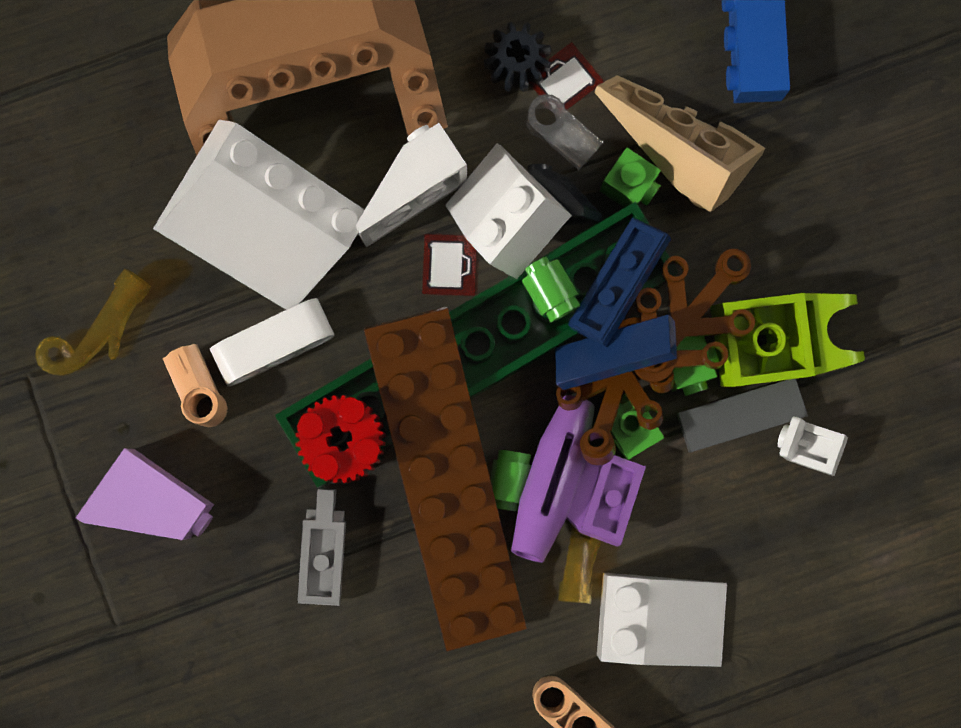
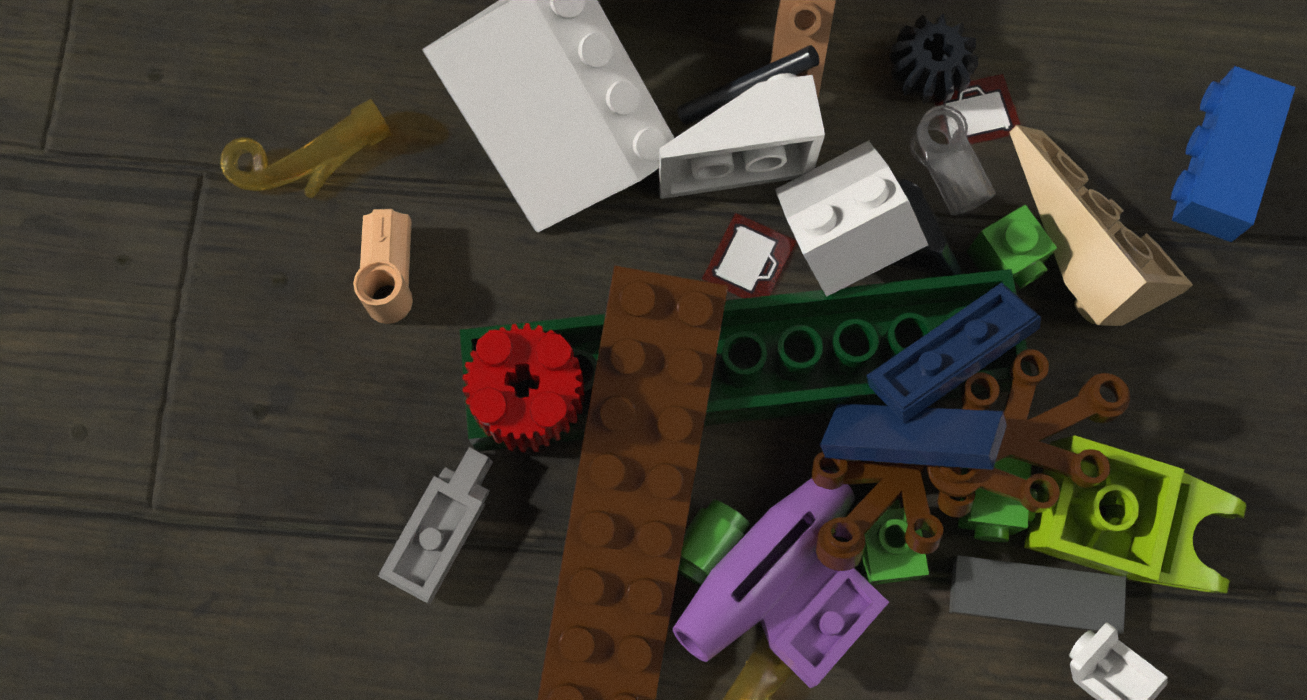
camera: 25 degrees right, 10 degrees down
lavender slope [76,448,214,540] -> none
white beam [210,298,335,387] -> none
bright green brick [522,256,580,323] -> none
none -> black bar [677,45,820,125]

